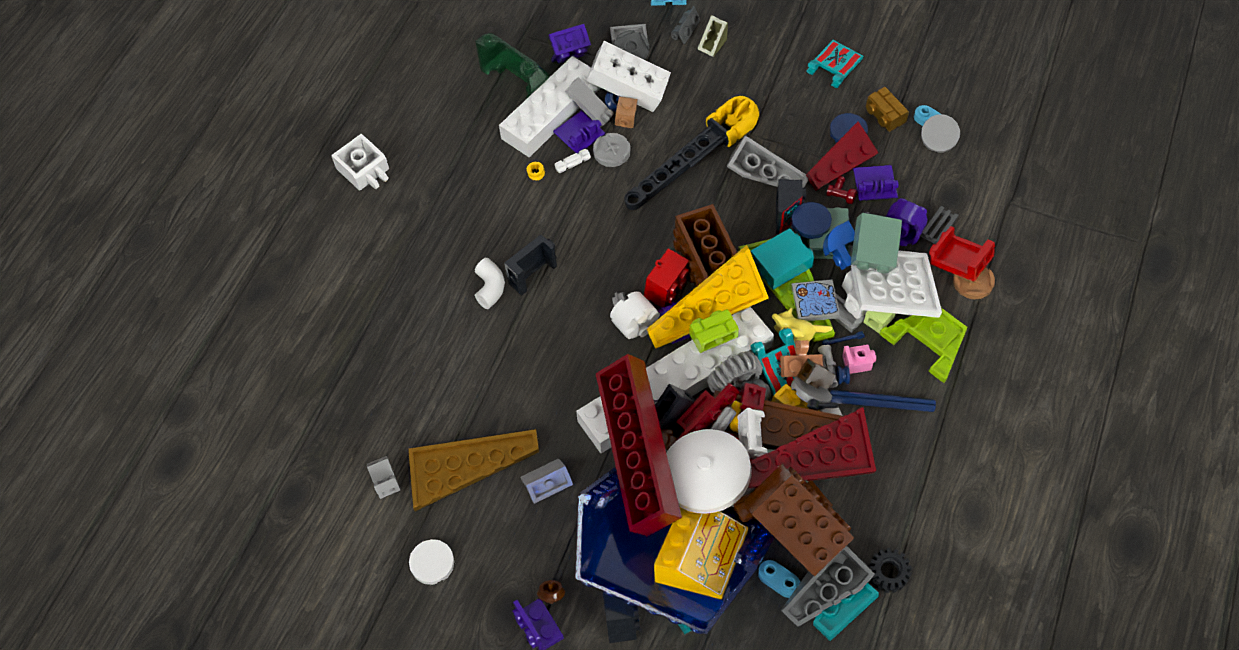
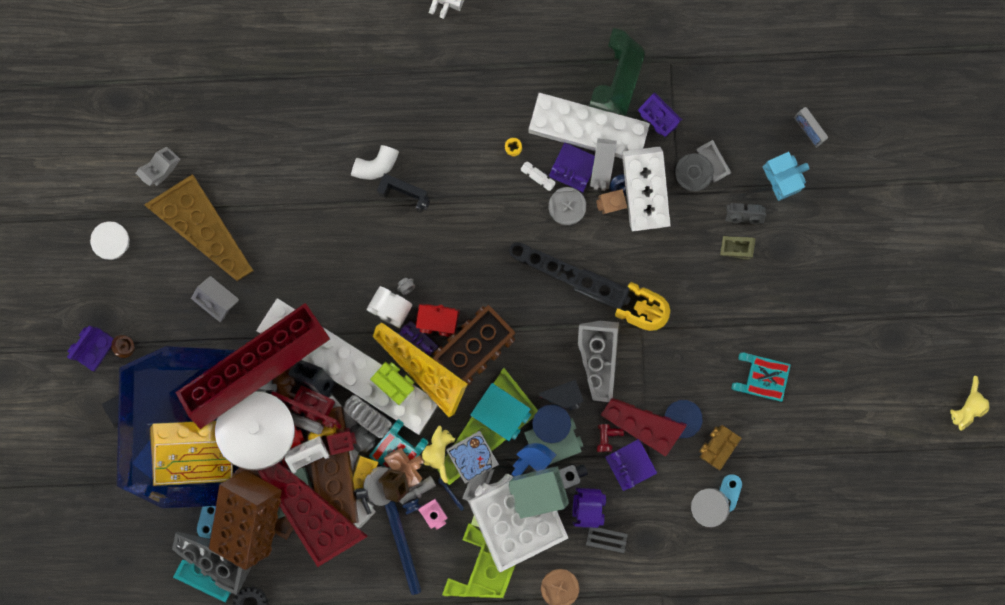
camera: 70 degrees right, 25 degrees up
red panel [929,226,995,282] -> none

